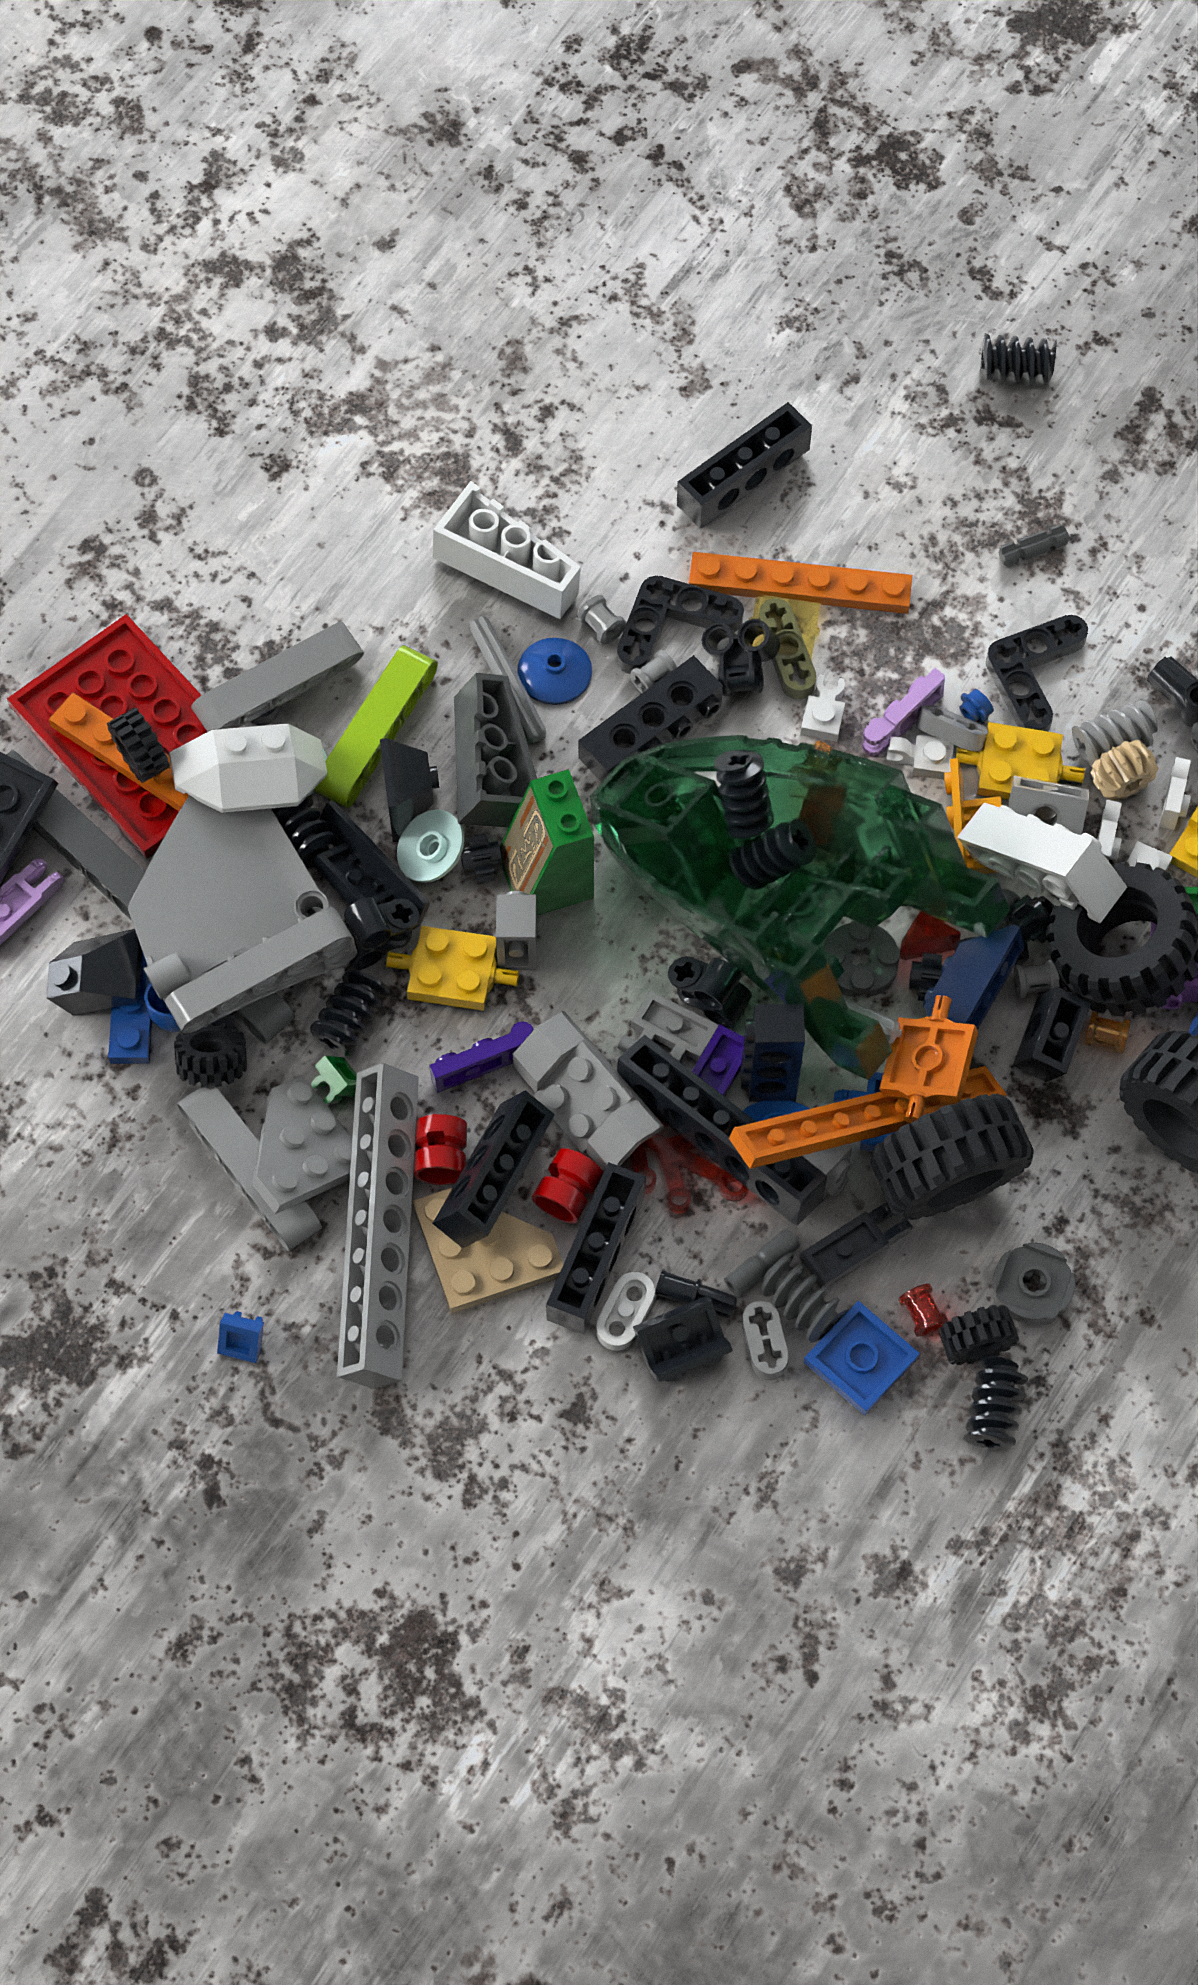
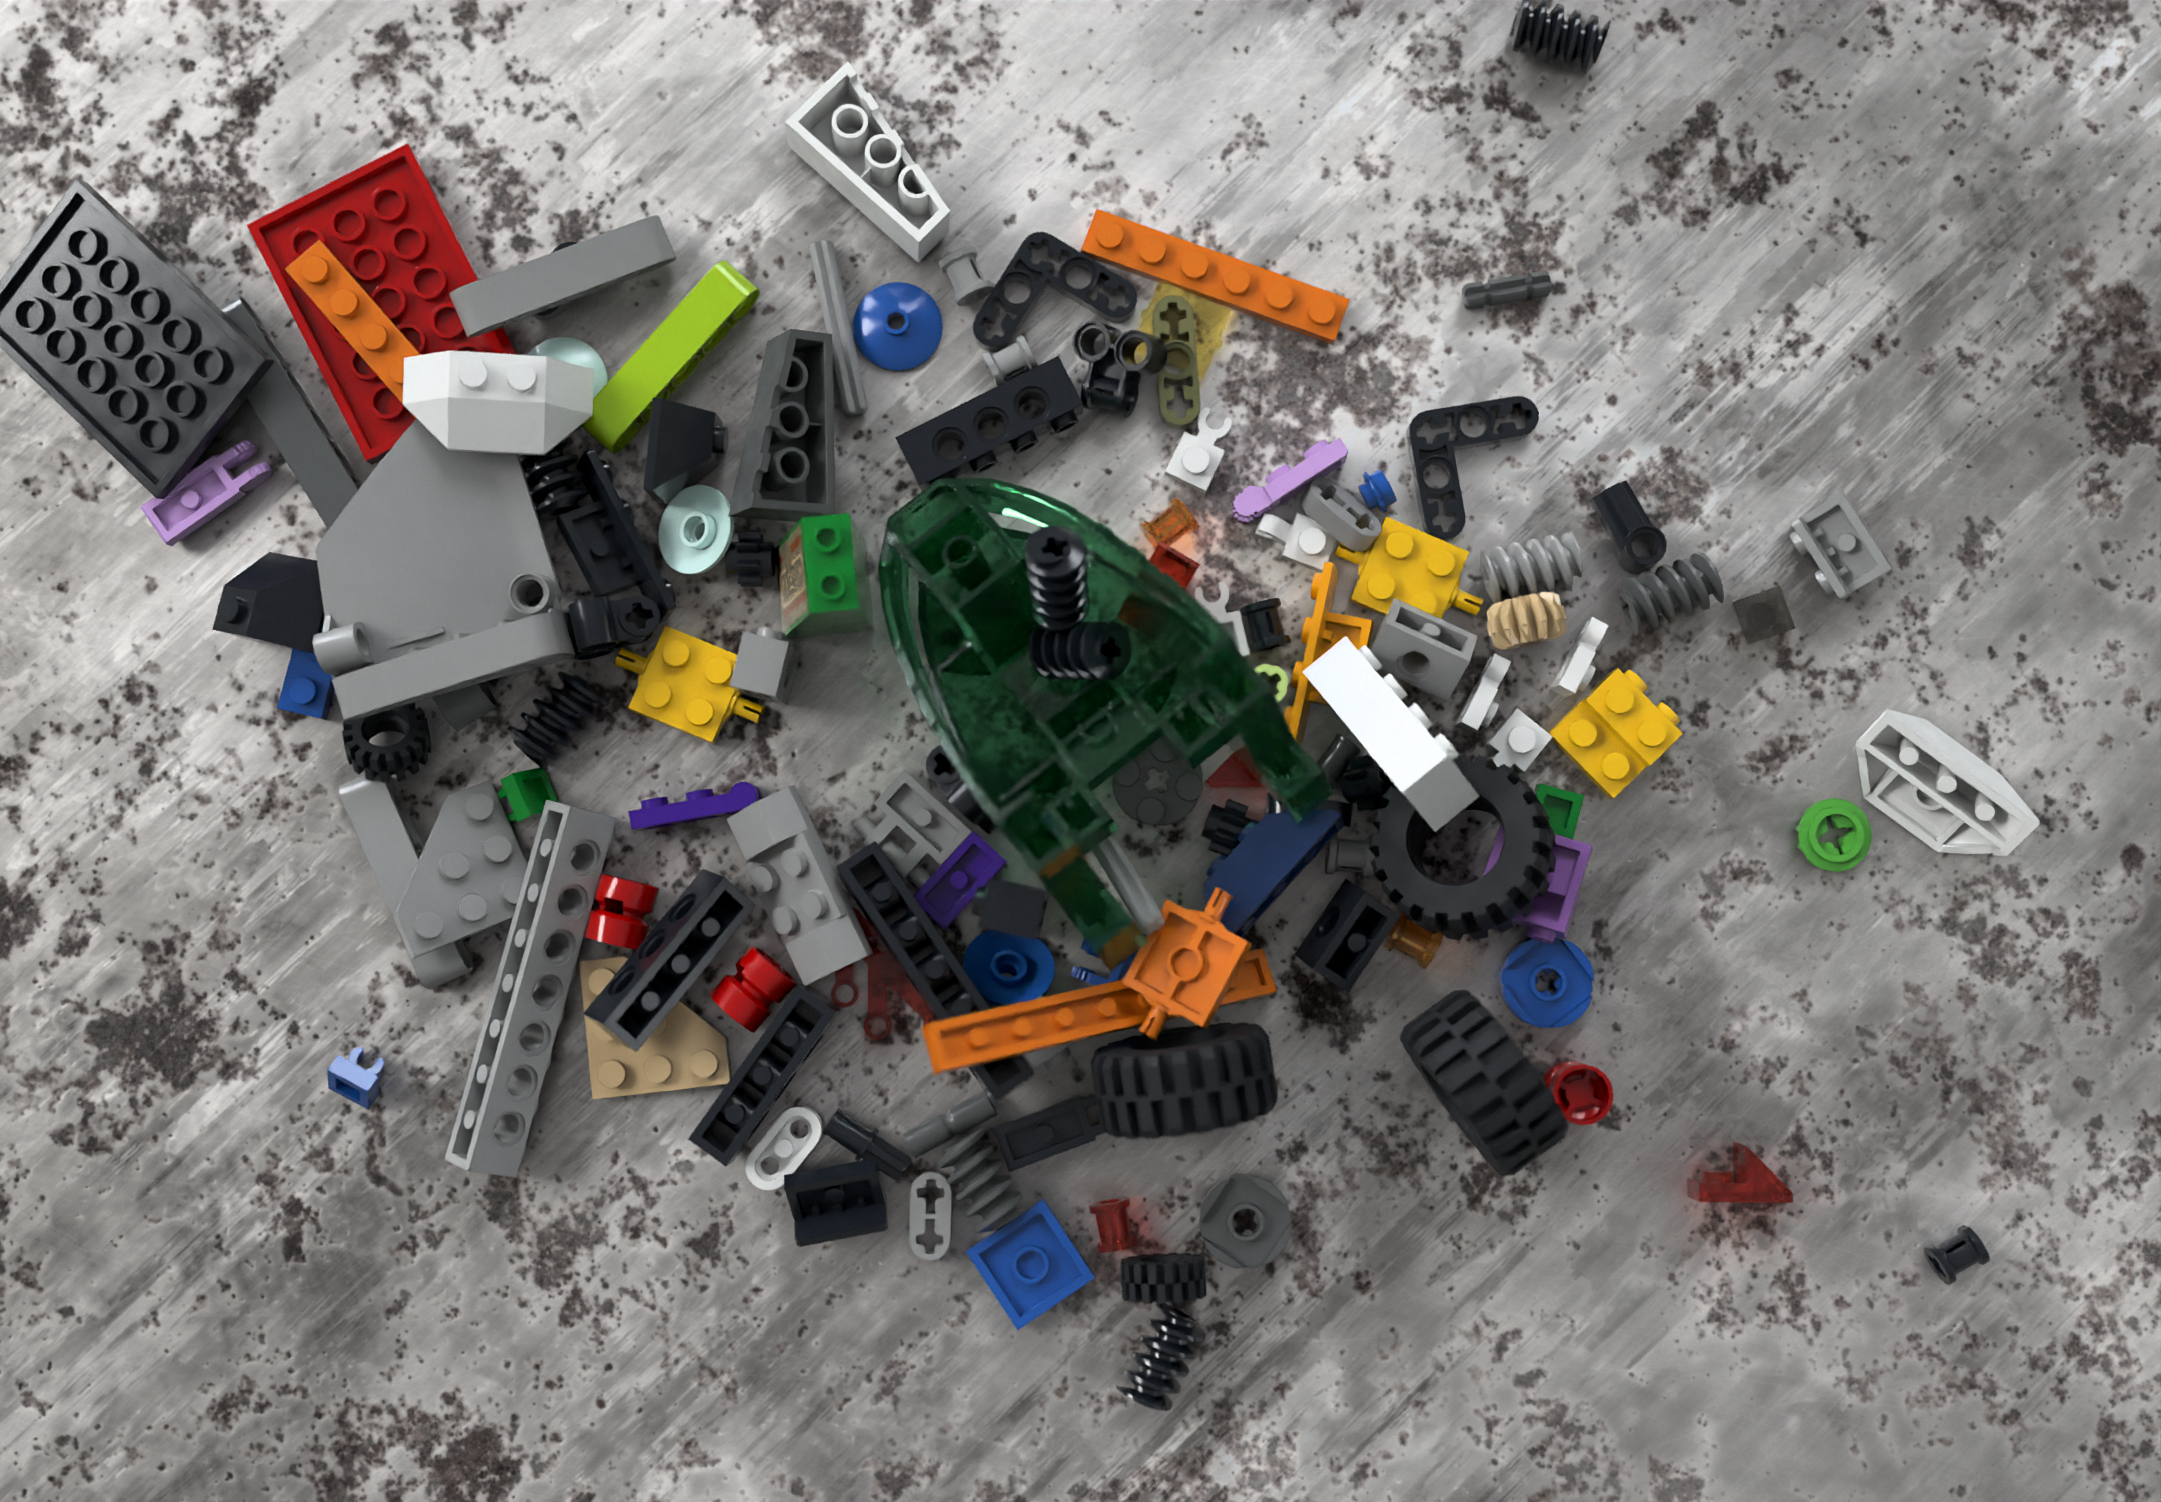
camera: 15 degrees right, 20 degrees up
black tyre [107,708,170,783] -> none
black brick [677,402,812,529] -> none

